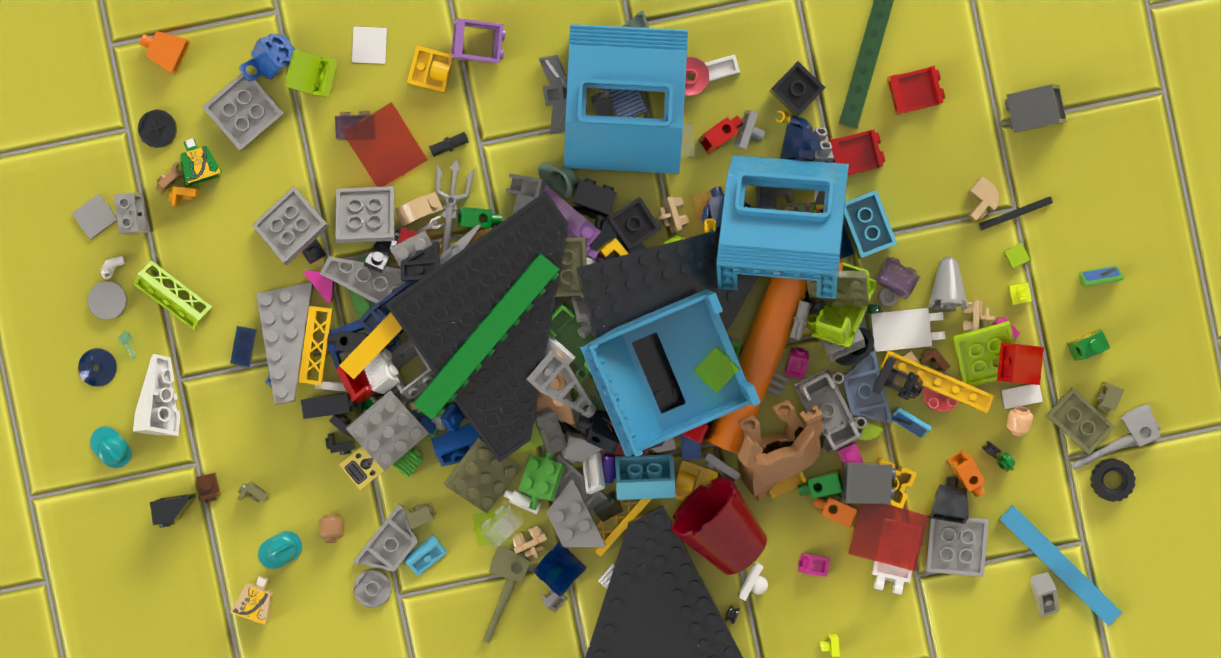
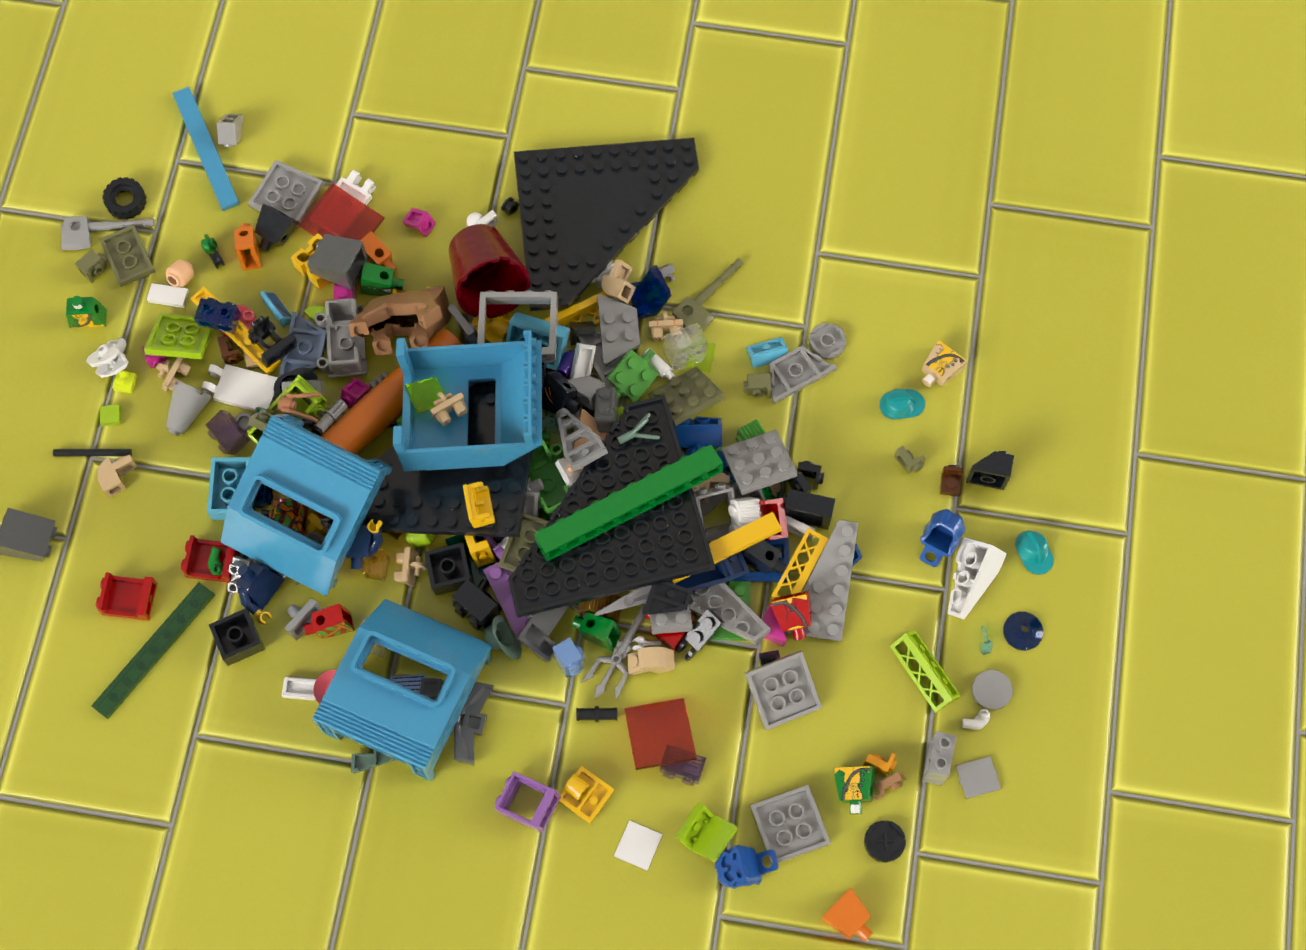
camera: 160 degrees left, 20 degrees down
clear blue plate [230,326,257,367] -> none
medium nougat head [318,514,344,543] -> none
light grey plate [336,186,395,243] -> none
sticker [339,446,384,490] -> none
neon yellow tile [820,634,840,657] -> none
red panel [997,342,1044,385] -> none
slope [1080,266,1124,287] -> none
none -> white hinge [86,338,129,378]
none -> clear blue brick [194,297,241,334]
none -> green arm [208,546,223,576]
none -> nougat plant [277,393,322,423]
none -> tan hips [430,391,467,427]
none -> yellow hinge [463,482,495,528]
none -> light grey window [477,290,558,363]
none -> medium blue brick [552,638,585,678]
none -> tan brick [602,259,636,304]
none -> sand green plant [617,413,660,445]
none -> red torso [770,590,812,640]
none -> blue piece [920,509,965,567]

